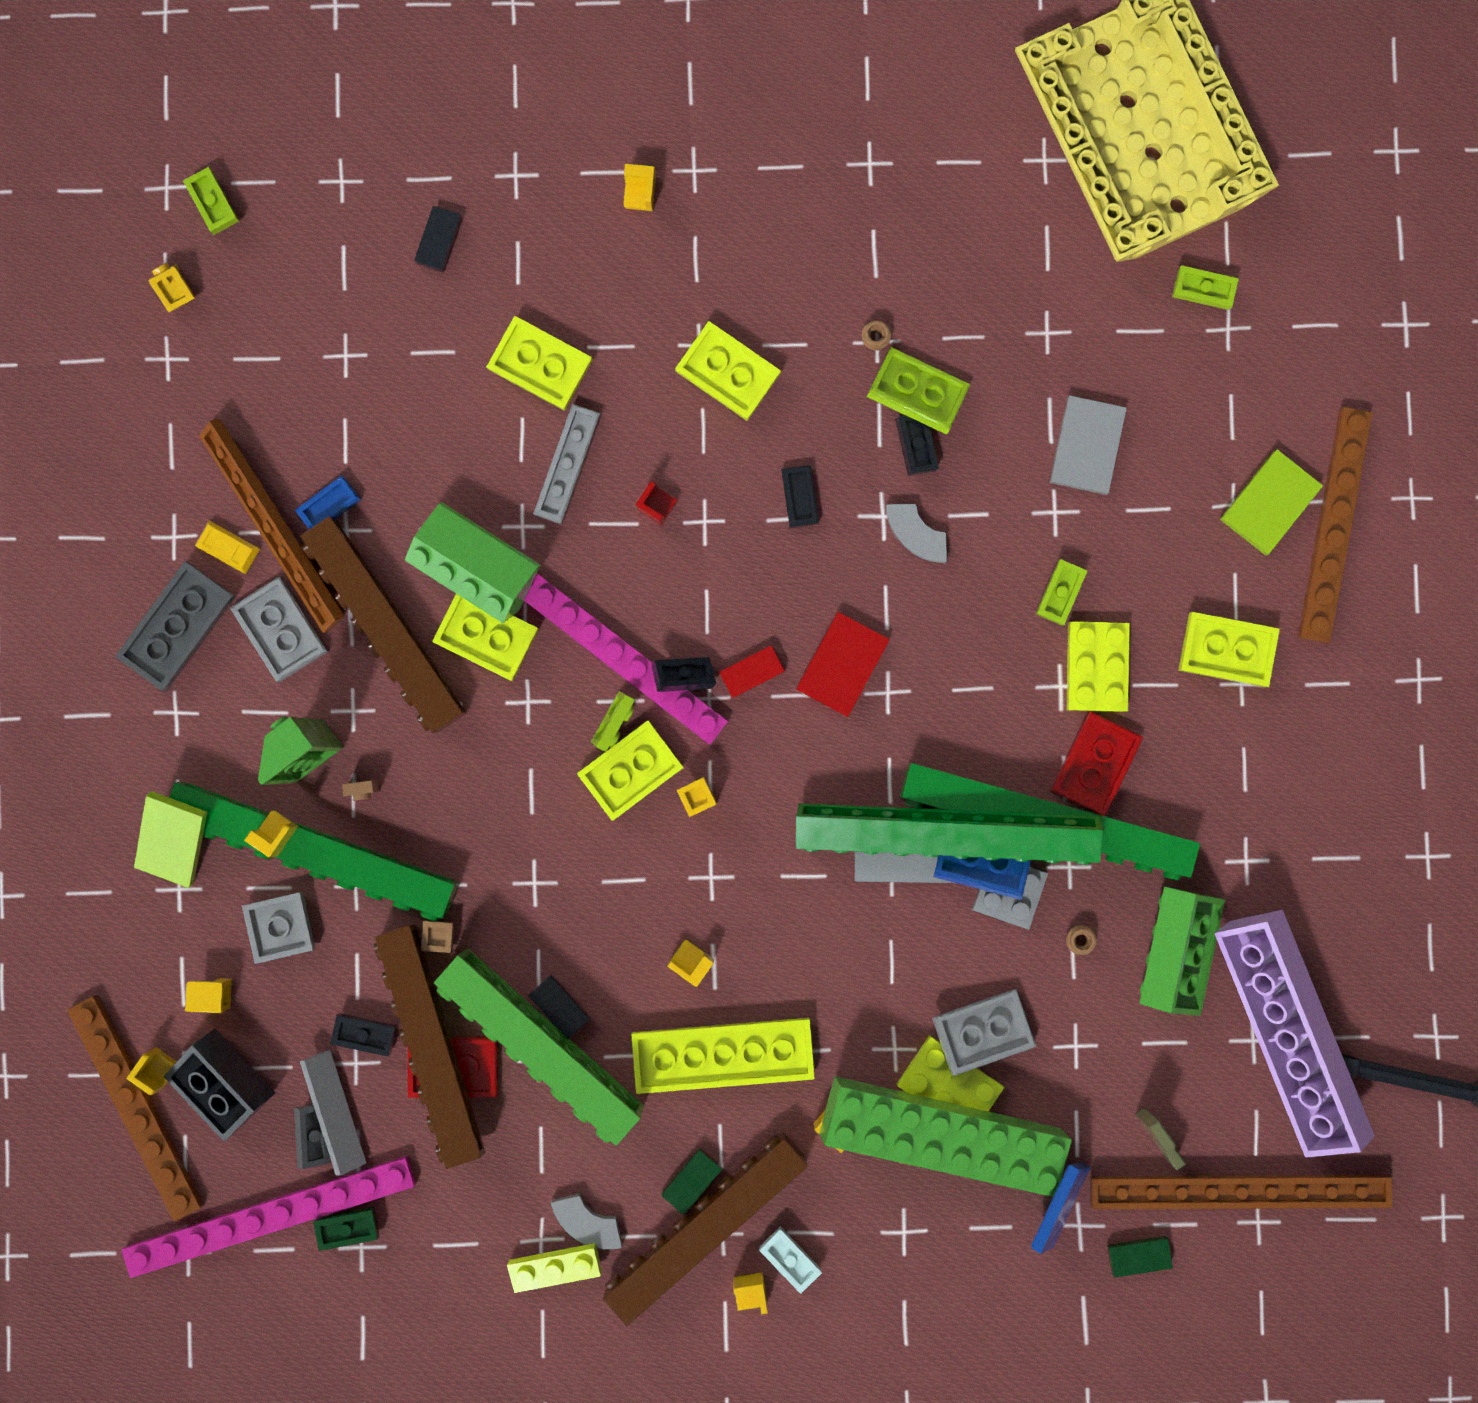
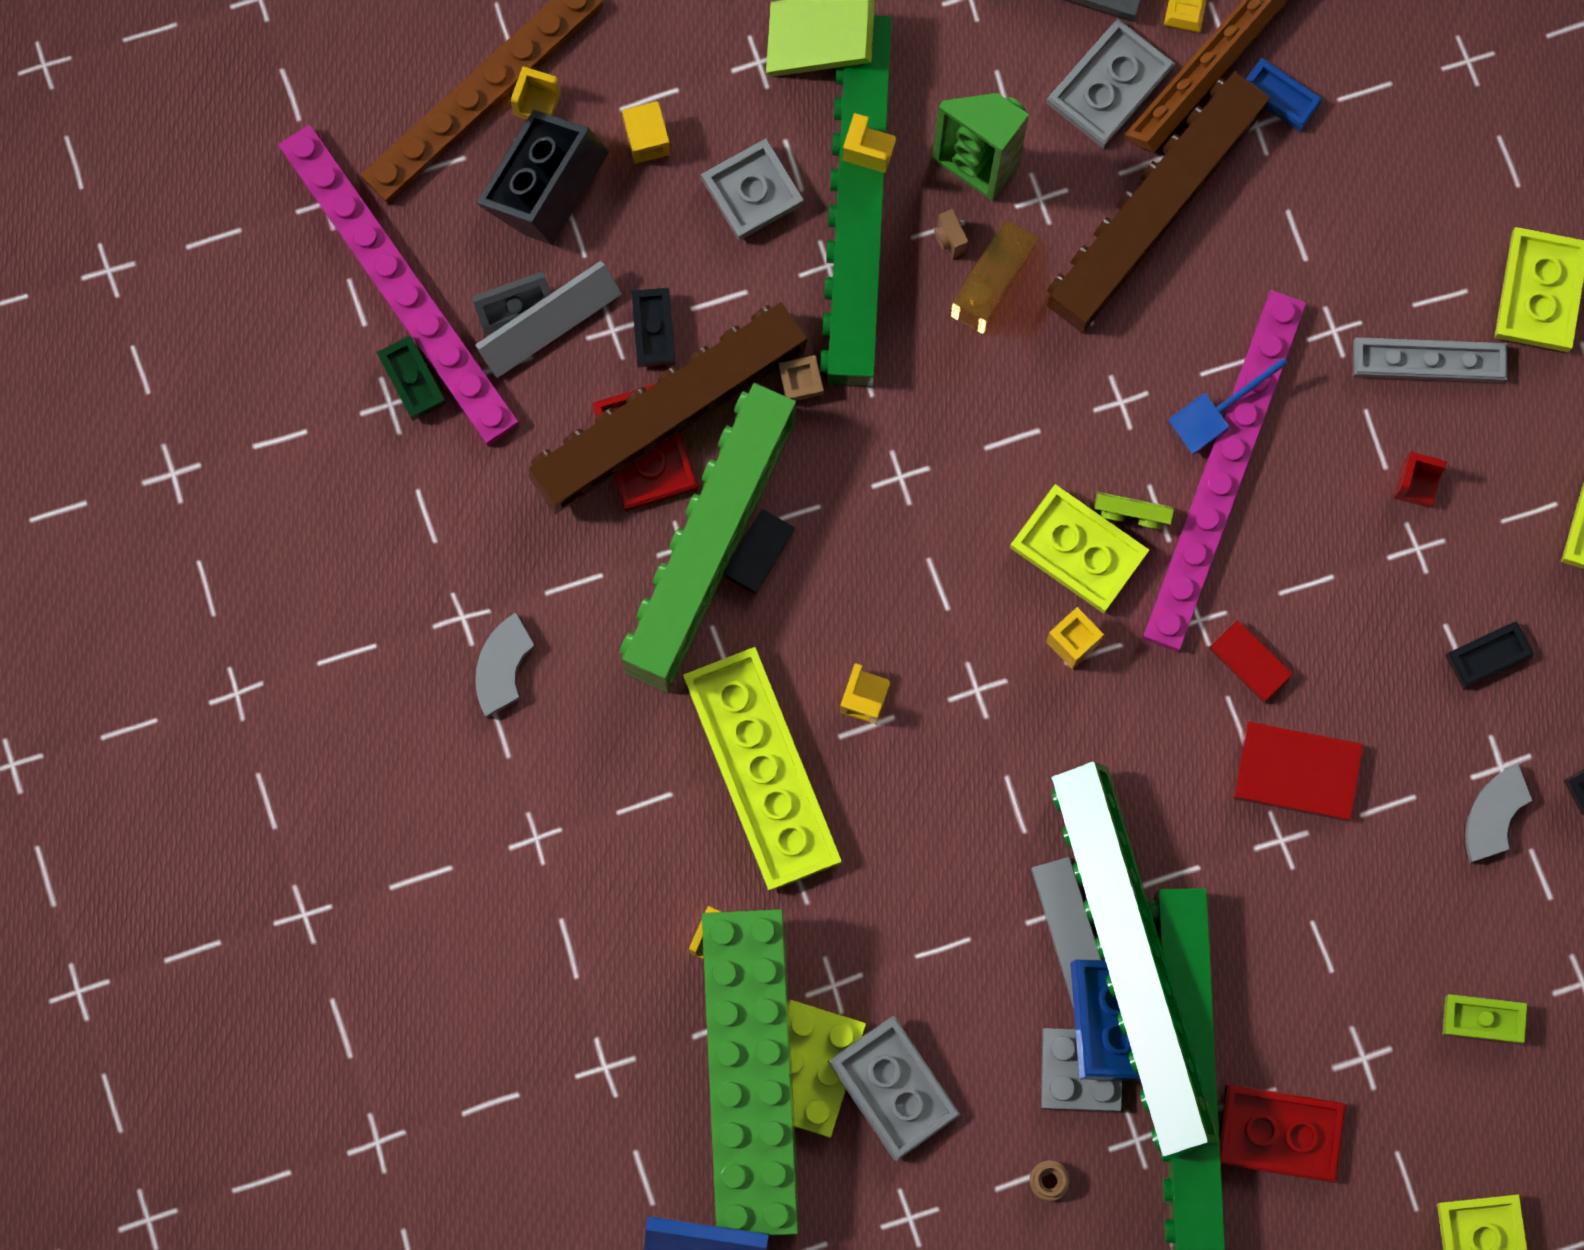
camera: 65 degrees right, 10 degrees down
bright green slope [405,502,540,623] -> none
neon yellow plate [432,594,539,681] -> none
neon yellow plate [507,1243,602,1293] -> none
reddish brown brick [603,1132,808,1327] -> none
black plate [651,657,716,692] -> none
dark green tile [661,1148,722,1215] -> none
yellow panel [733,1272,768,1314] -> none
light aqua plate [759,1226,822,1294] -> none
neon yellow plate [1067,622,1130,712] -> none
none -> clear yellow slope [951,220,1039,334]
none -> blue piece [1168,358,1287,455]

